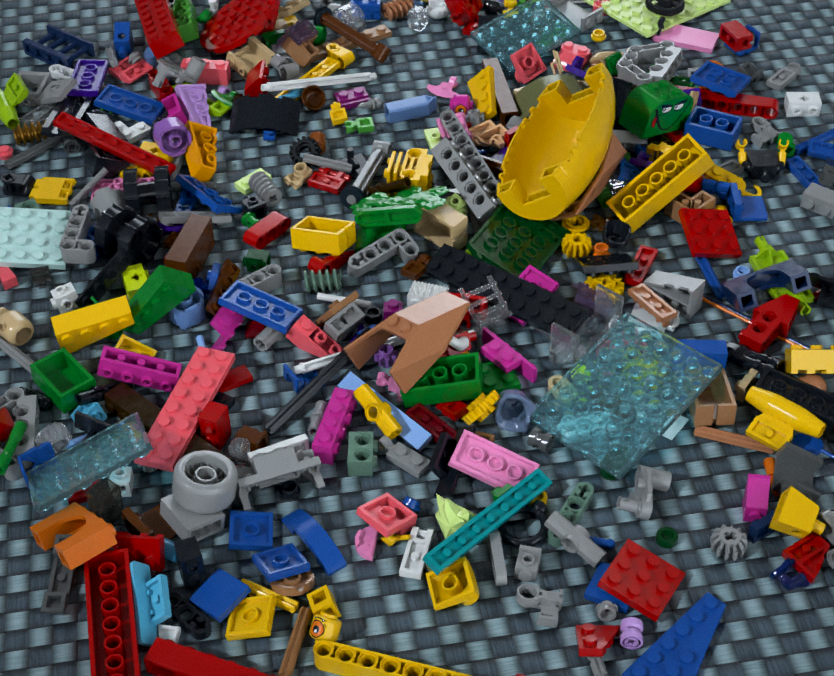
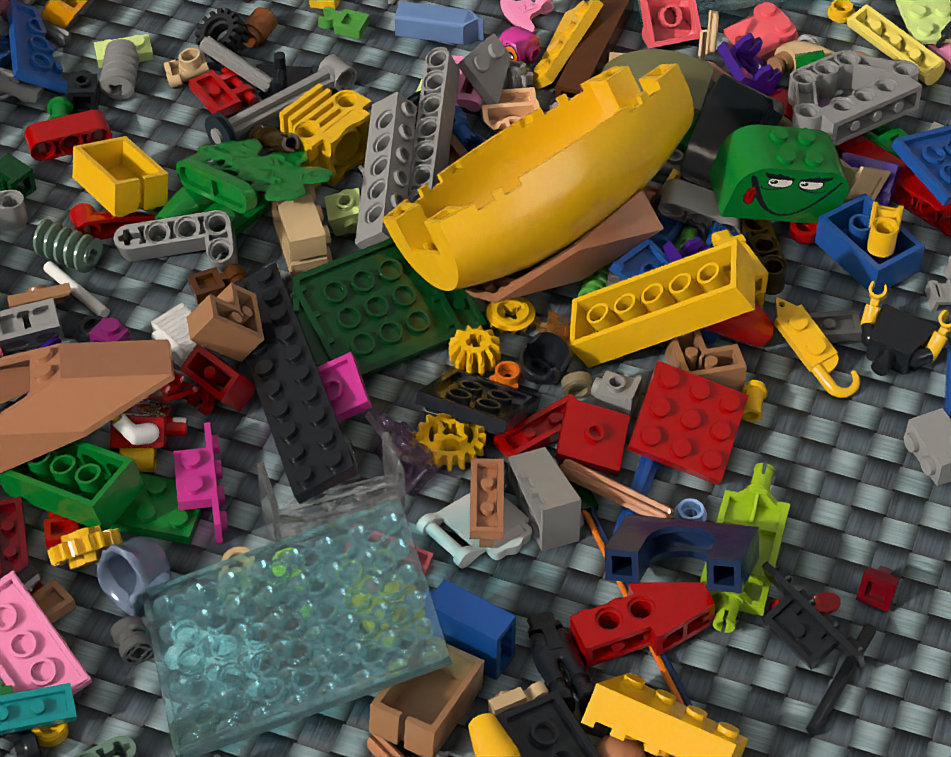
camera: 30 degrees right, 5 degrees up
clear plate [458,275,513,335] -> none
white sticker [657,412,689,440] -> none
blue piece [701,178,730,200] -> none
blue bracket [727,183,768,222] -> none
none -> medium nougat brick [187,283,264,362]
none -> light grey wing [457,33,511,104]
none -> red plate [555,398,630,476]
none -> nougat axle [559,459,674,519]
none -> dark tan tile [561,371,593,399]
none -> light grey brick [591,371,642,420]
none -> light yellow brick [847,4,945,85]
none -> yellow piece [867,201,904,258]

